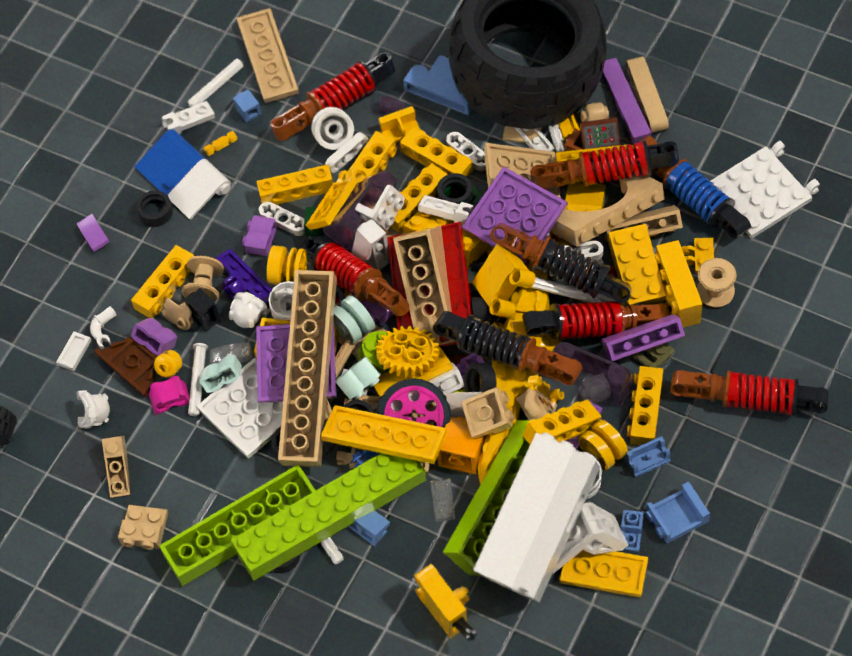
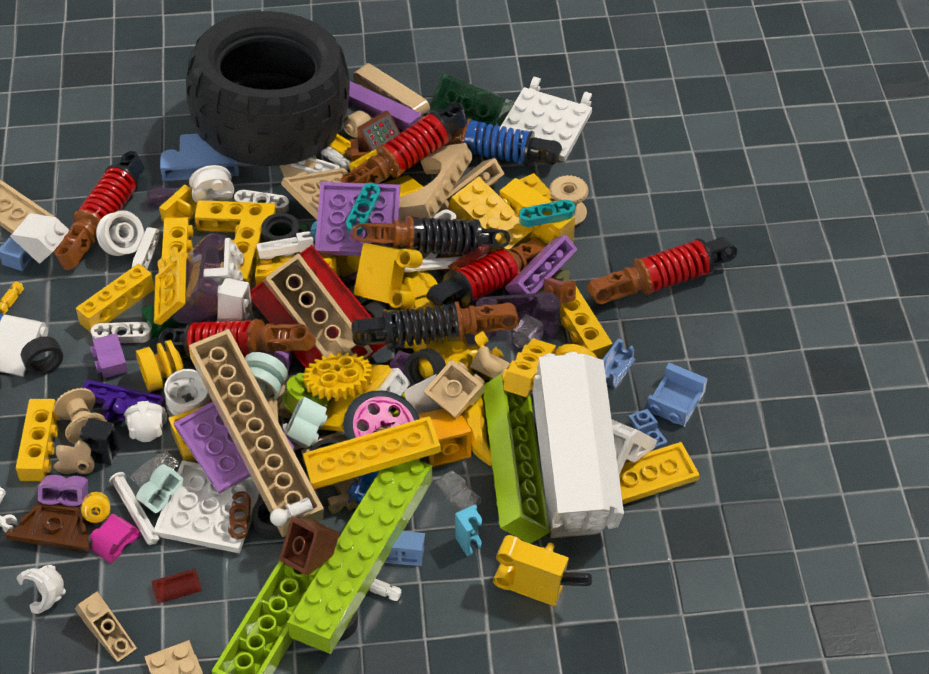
camera: 40 degrees left, 10 degrees down
none -> white slope [10,213,69,264]
none -> black tyre [20,336,64,375]
none -> clear red tile [151,568,202,604]
none -> white wheel [189,165,234,203]
none -> reddish brown piece [228,491,251,539]
none -> white pin [270,497,313,526]
none -> copper slope [279,516,340,575]
none -> teal beam [346,183,380,235]
none -> clear green slope [430,73,514,129]
none -> clear red tile [448,244,491,271]
none -> medium azure hinge [455,505,482,556]
none -> teal beam [519,200,575,227]
none -> dark orange bracket [544,278,576,304]

